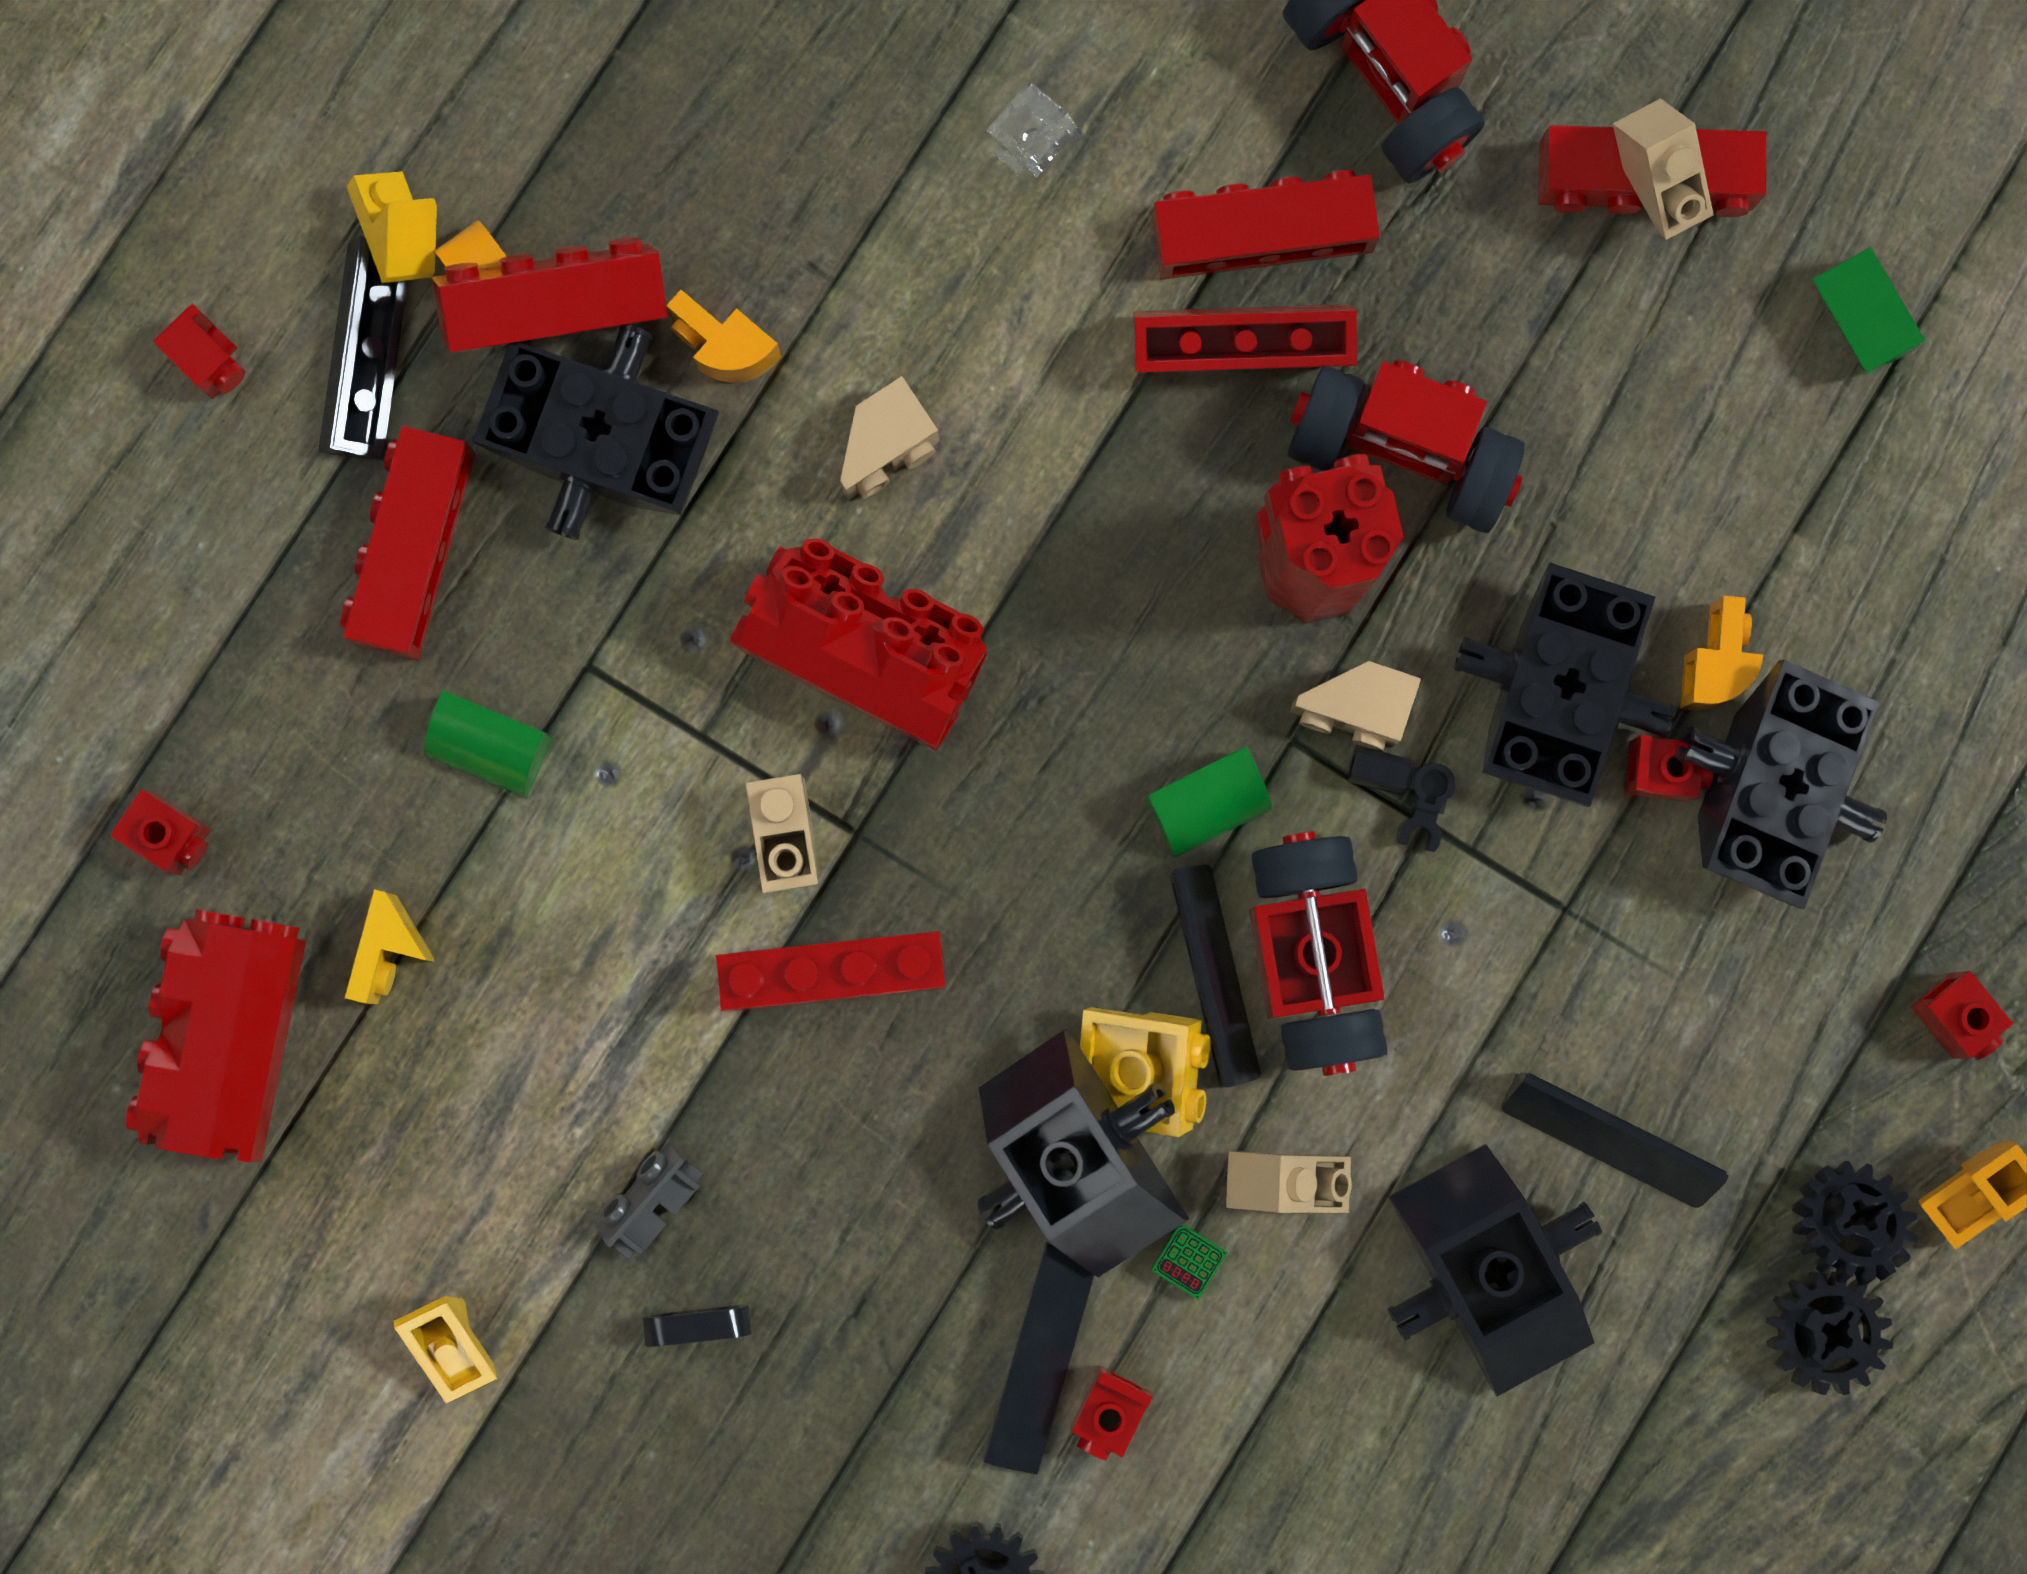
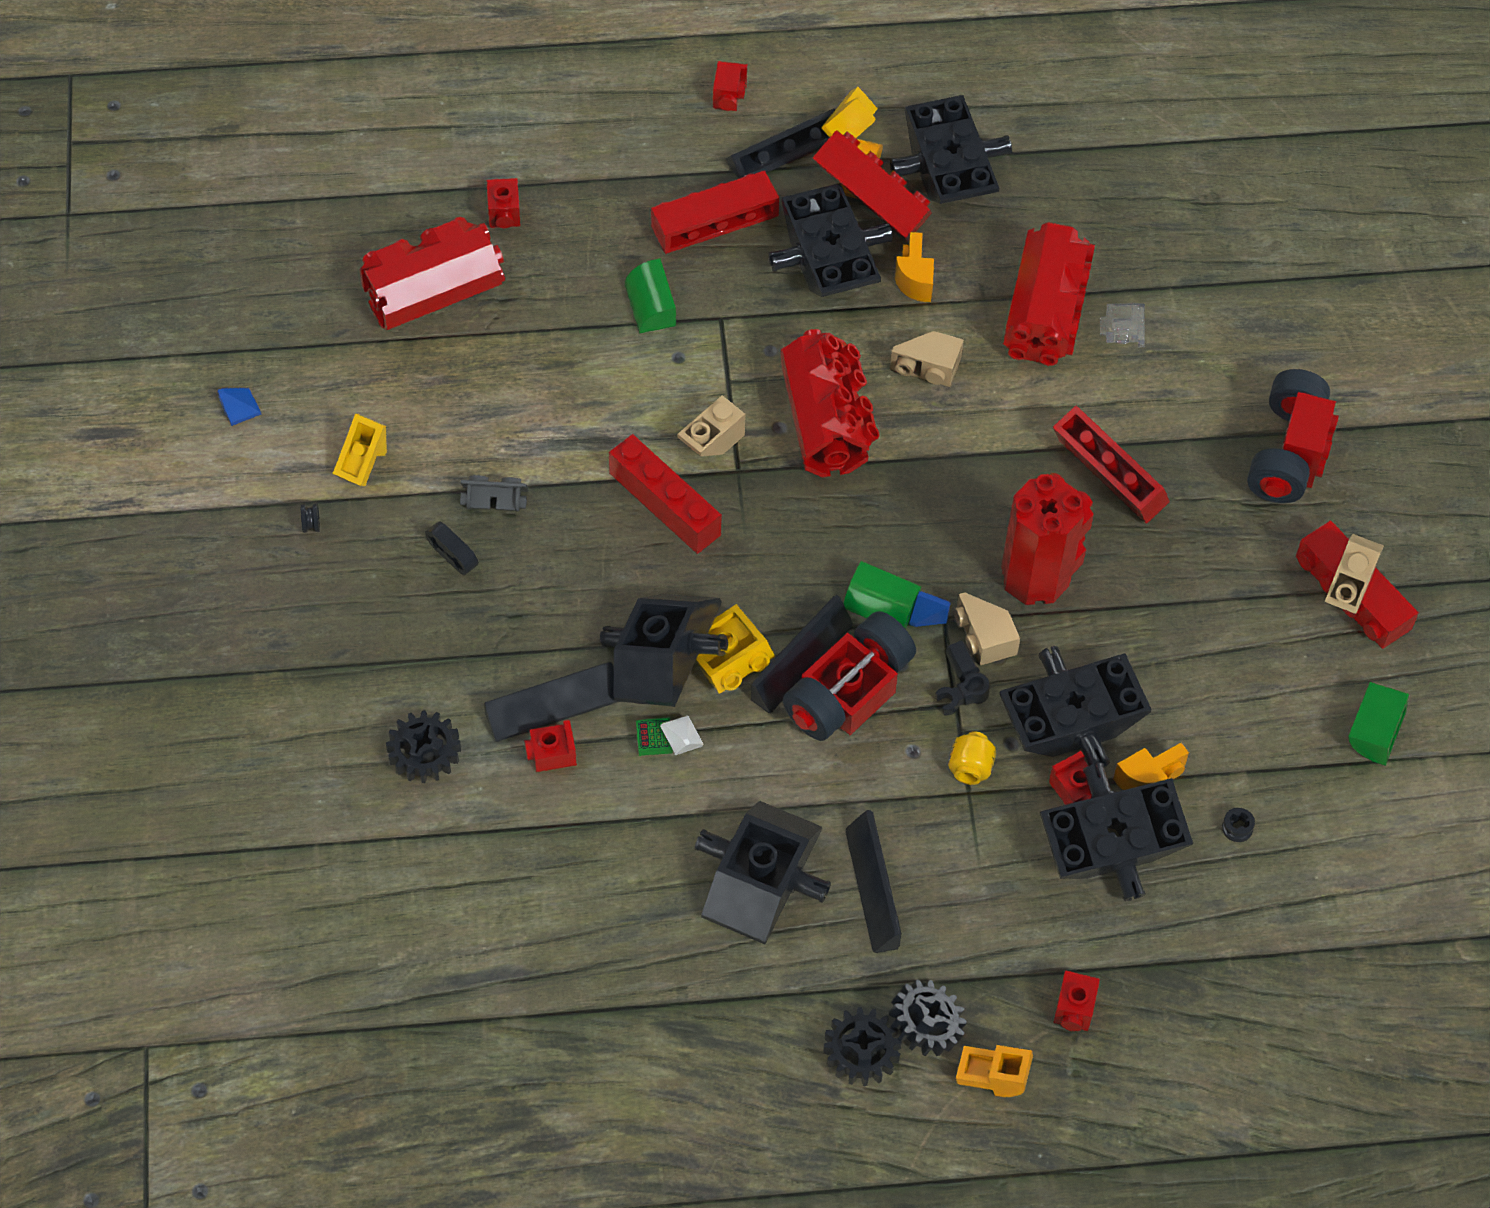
camera: 55 degrees right, 25 degrees down
yellow slope [345,889,435,1005] -> none
red brick [1152,170,1380,280] -> none
tan slope [1226,1151,1352,1213] -> none
brick [1288,360,1525,533] -> none
none -> blue slope [217,388,262,426]
none -> black bush [301,502,320,533]
none -> white slope [660,716,704,755]
none -> black slope [890,95,1012,204]
none -> blue slope [910,591,950,627]
none -> yellow head [948,732,996,785]
none -> red brick [1003,222,1095,366]
none -> black bush [1222,808,1255,842]

